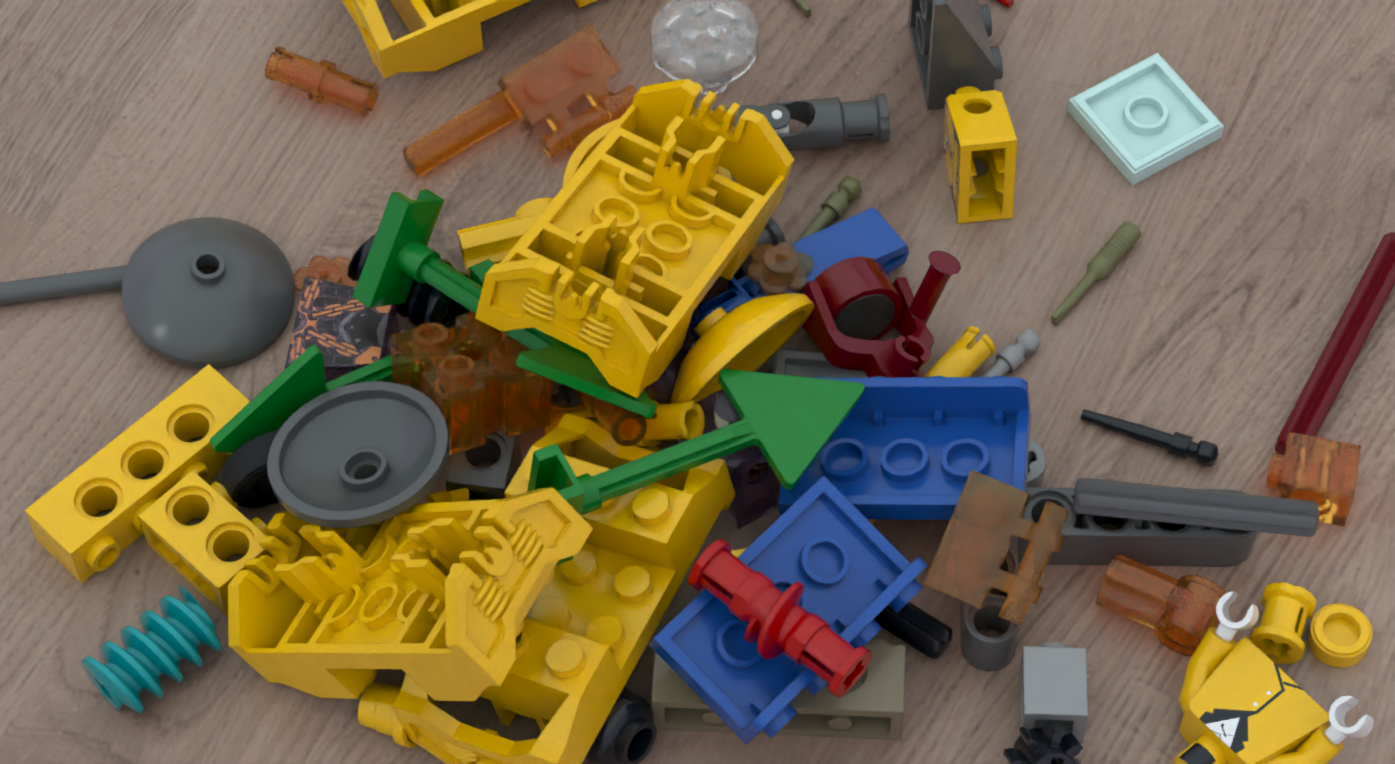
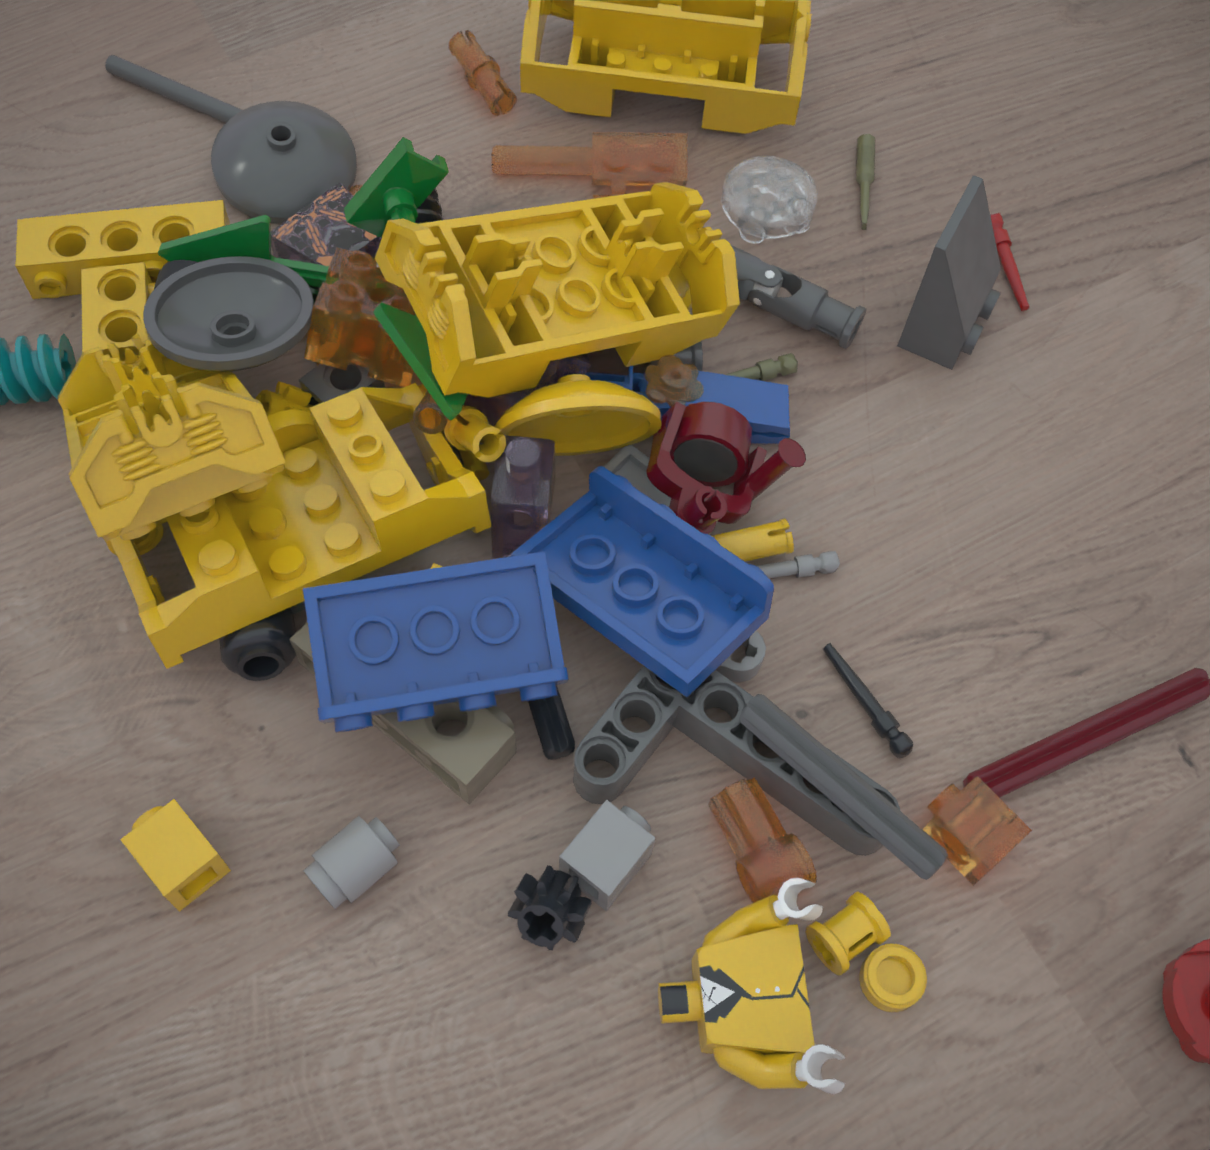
camera: 30 degrees right, 5 degrees up
green piece [527,369,865,565] -> none
red piece [688,539,872,698] -> none
clear orange plate [923,469,1070,626] -> none
yellow torso [944,86,1017,224] -> none
olive piece [1051,221,1141,326] -> none
light aqua tile [1067,53,1224,186] -> none

